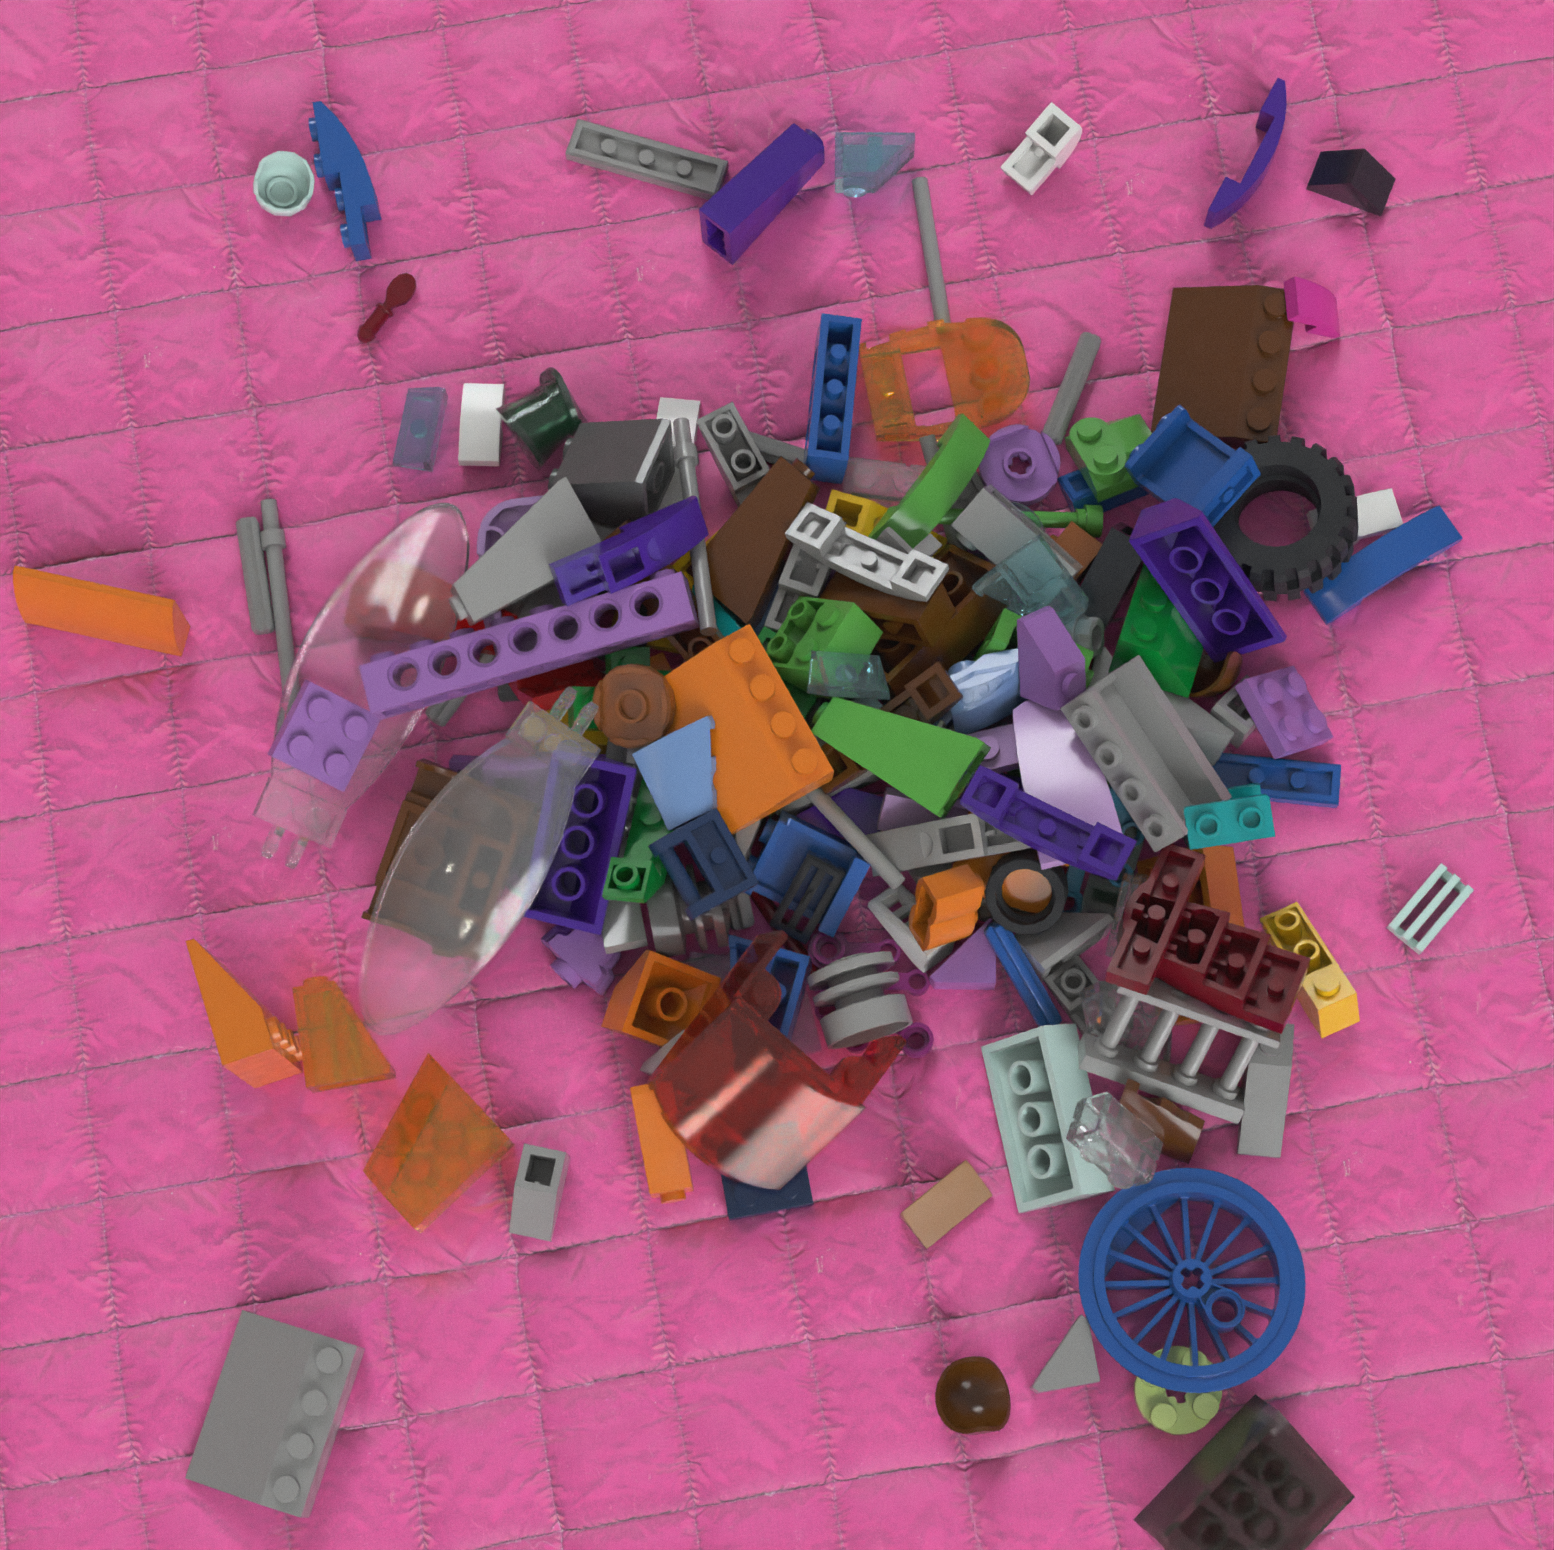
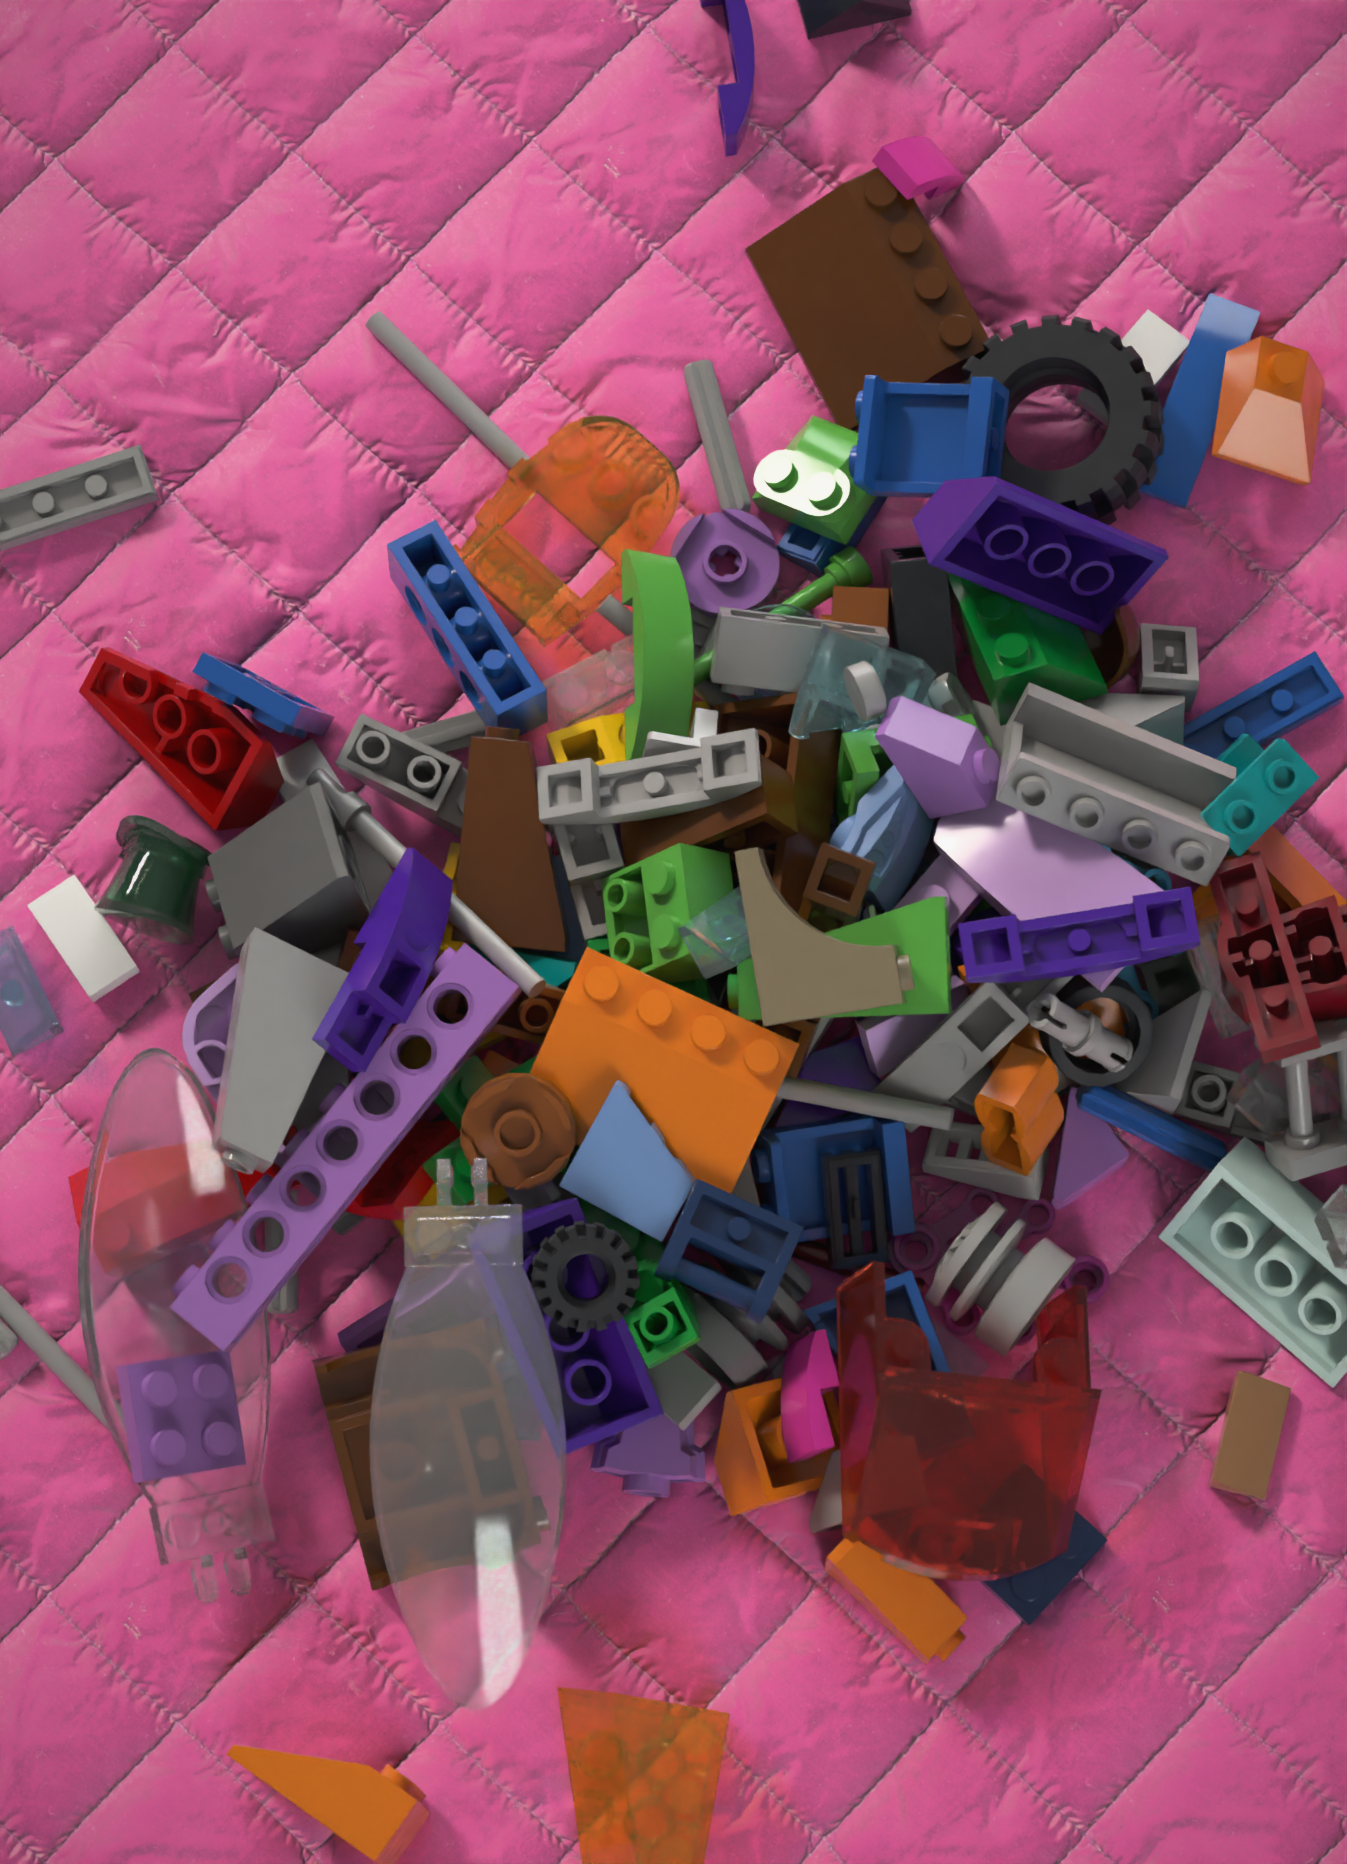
camera: 40 degrees left, 0 degrees up
clear yellow slope [292,976,396,1093] -> none
light grey slope [509,1144,570,1242] -> none
dark purple slope [699,123,825,265] -> none
clear light blue slope [835,132,915,197] -> none
white brick [1000,102,1082,196] -> none
medium lavender plate [1235,665,1333,759] -> none
none -> red wedge [79,647,284,831]
none -> blue plate [192,652,335,739]
none -> black tyre [531,1220,640,1333]
none -> dark tan arch [734,847,915,1026]
none -> dark pink slope [780,1329,840,1463]
none -> light grey tile [843,661,887,722]
none -> light grey pin [1028,993,1133,1072]
none -> orange slope [1211,336,1325,486]

